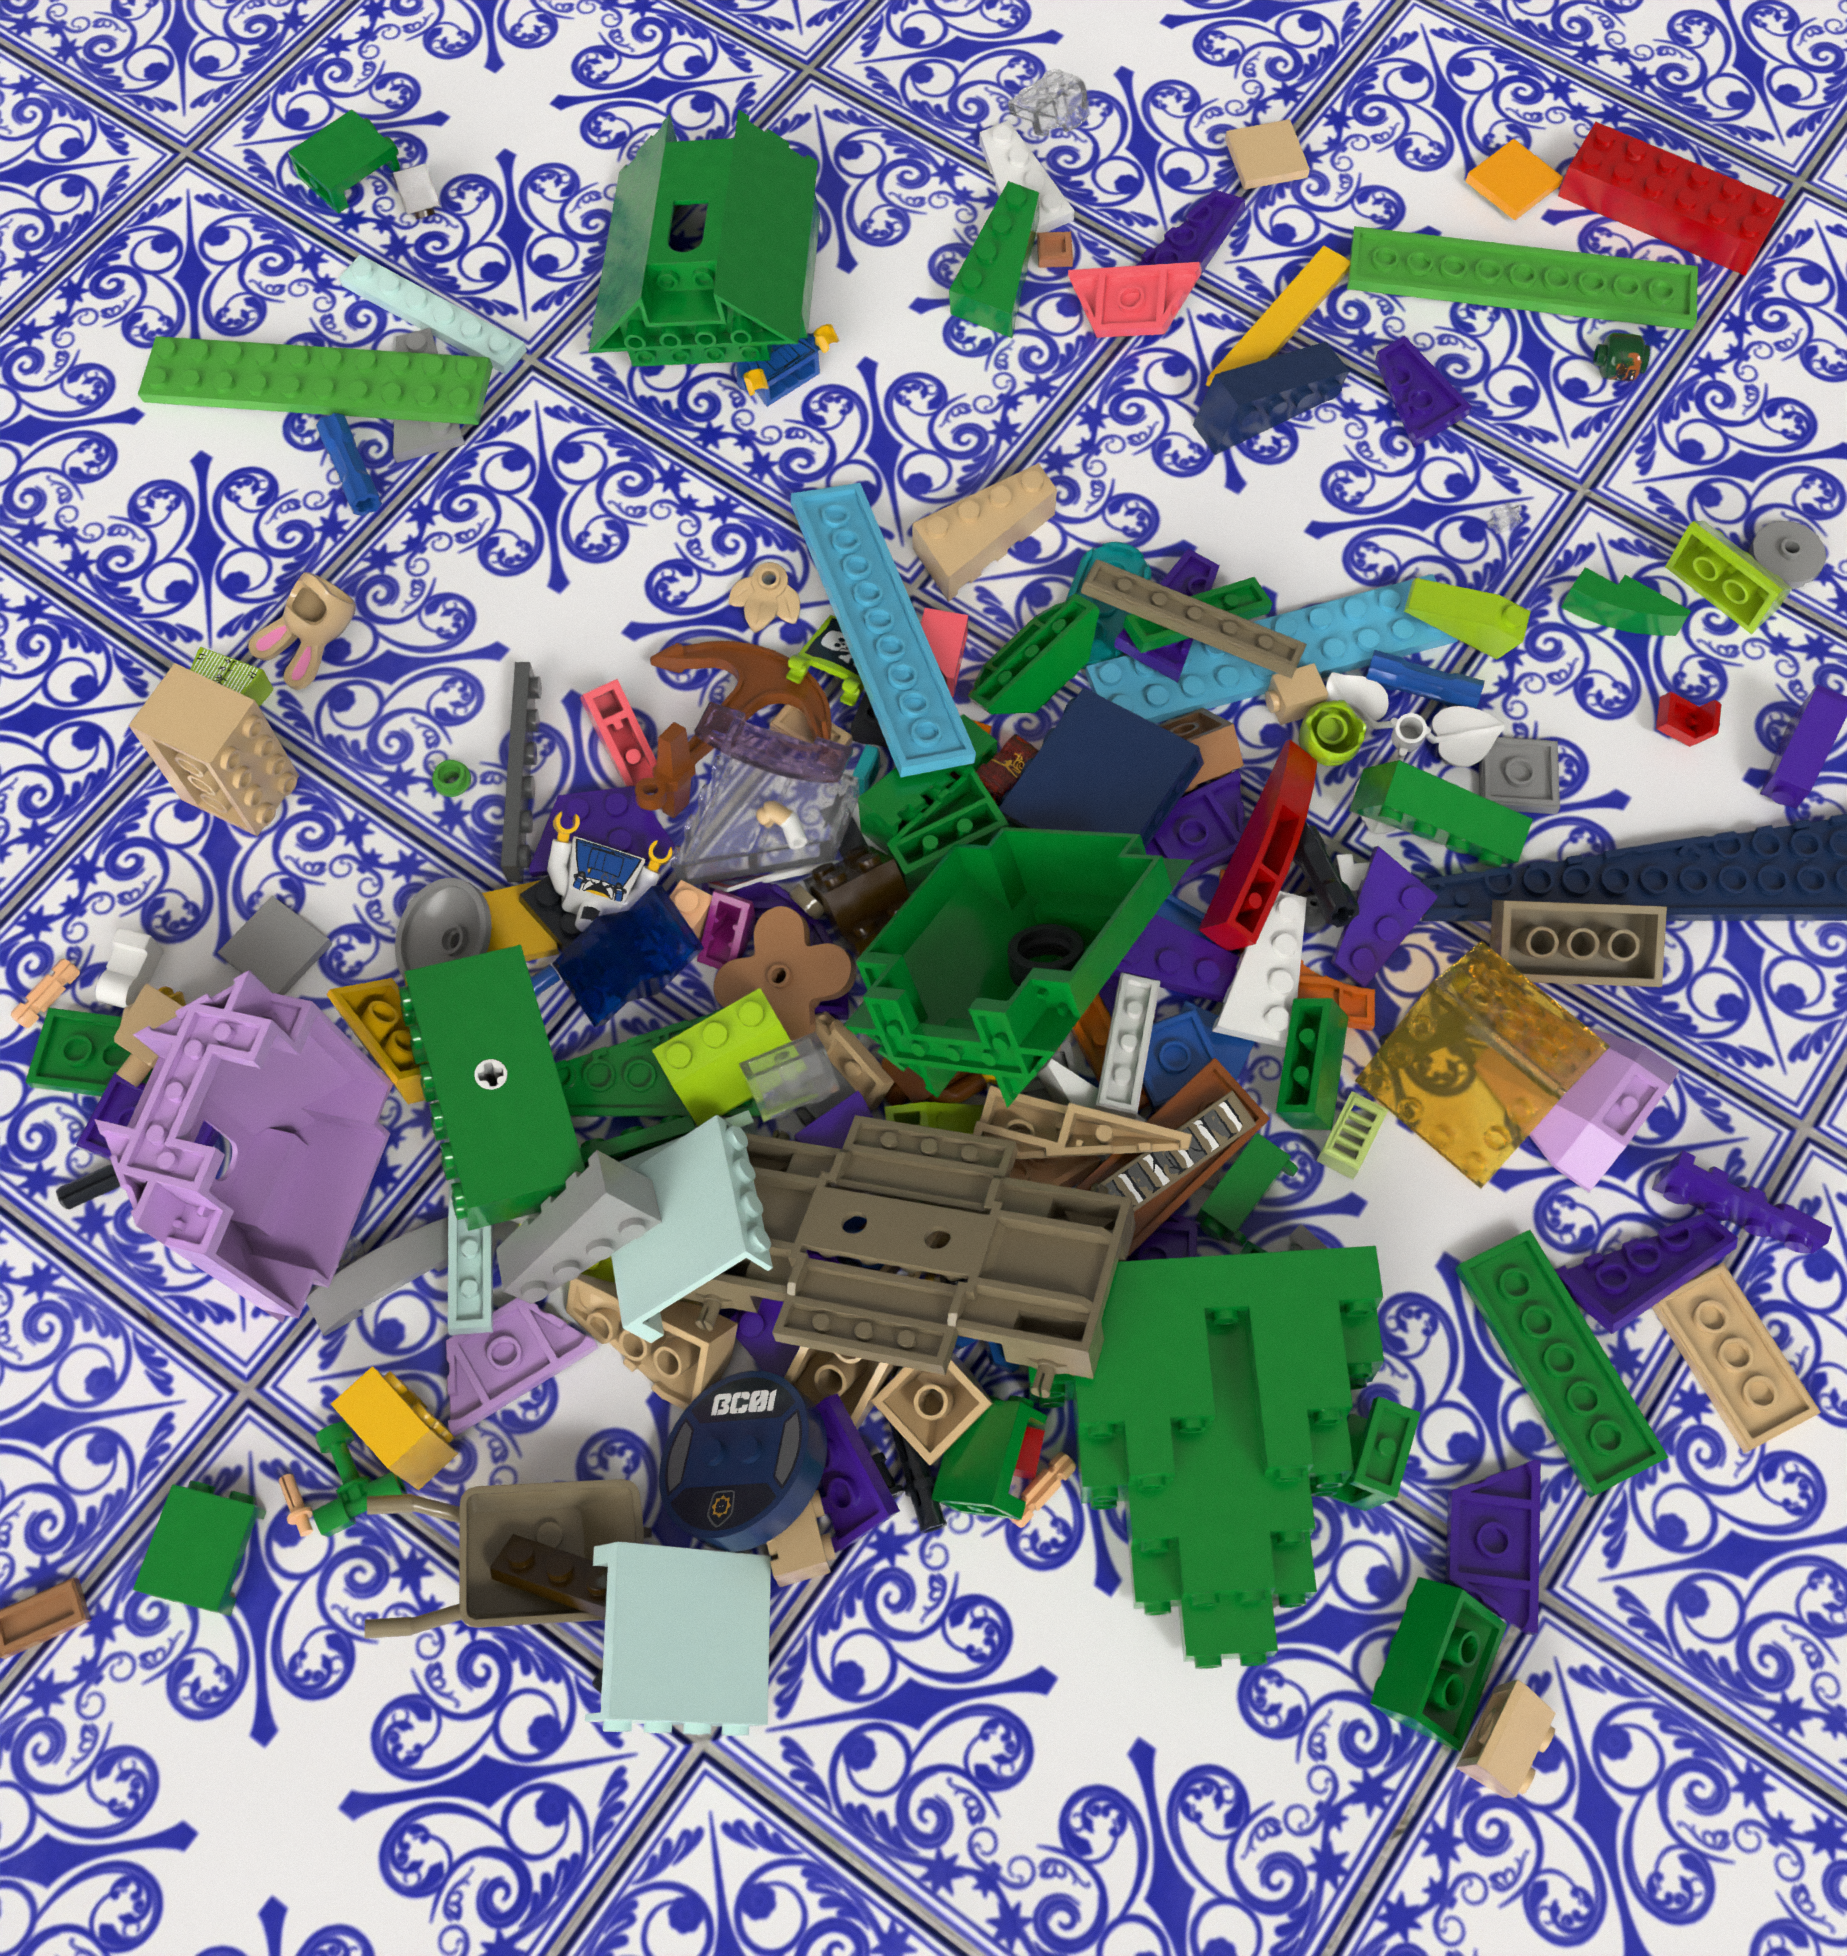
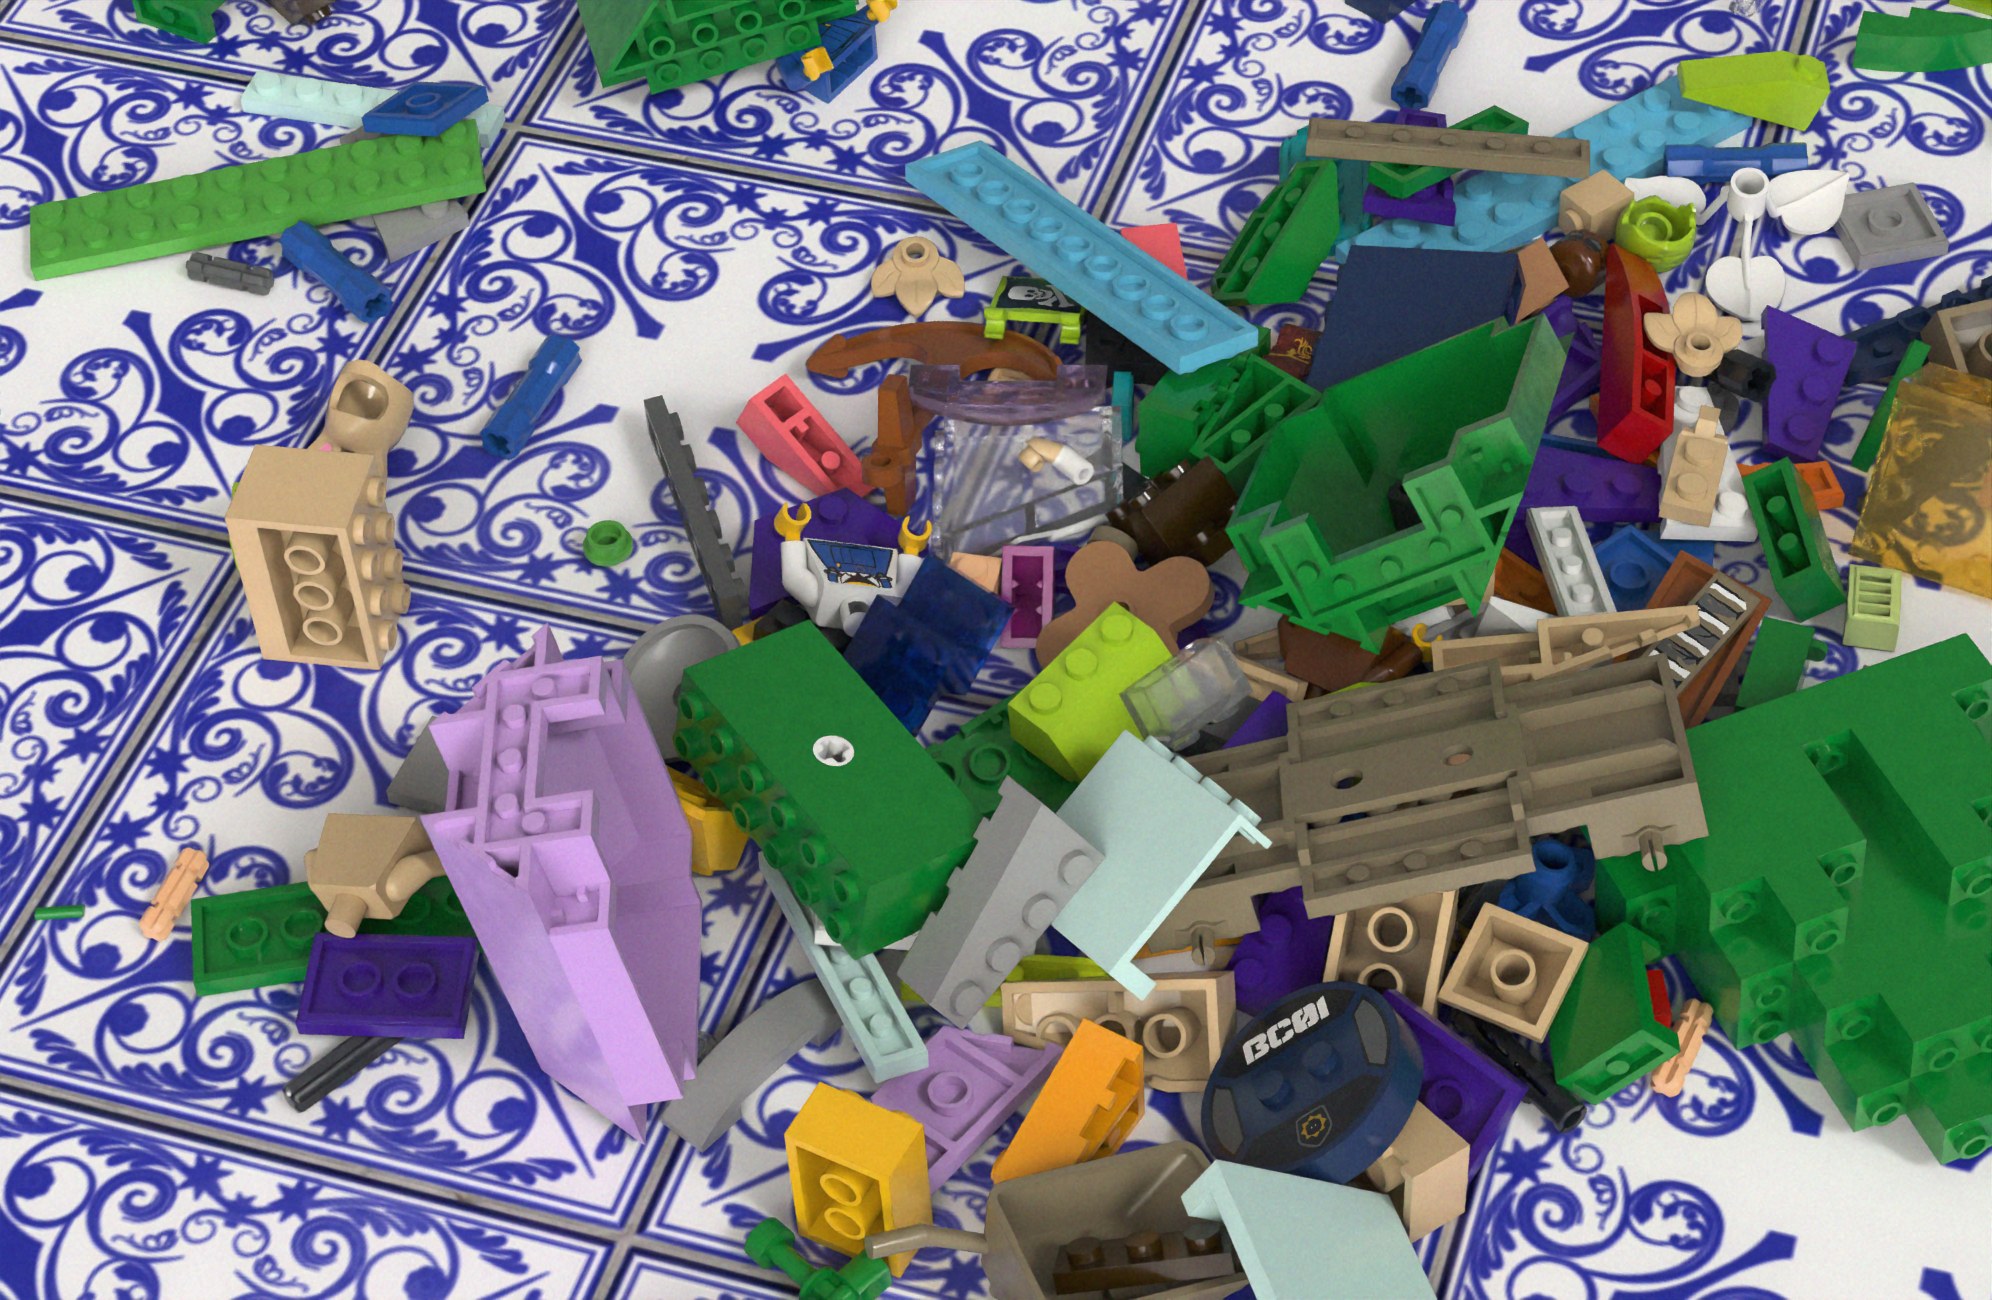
camera: 15 degrees left, 20 degrees down
white leg [96,928,164,1008] -> none
tan wedge [912,463,1057,602] -> none
green wedge [1349,760,1533,868] -> none
none -> dark grey axle [185,252,275,296]
none -> blue tile [361,81,489,137]
none -> blue axle [479,333,582,460]
none -> light orange wedge [991,1018,1145,1185]
none -> blue axle [1391,0,1468,110]
none -> reddish brown head [1549,229,1609,298]
none -> tan plate [1643,292,1743,377]
none -> tan hinge [1658,405,1729,528]
none -> green tile [1850,339,1931,473]

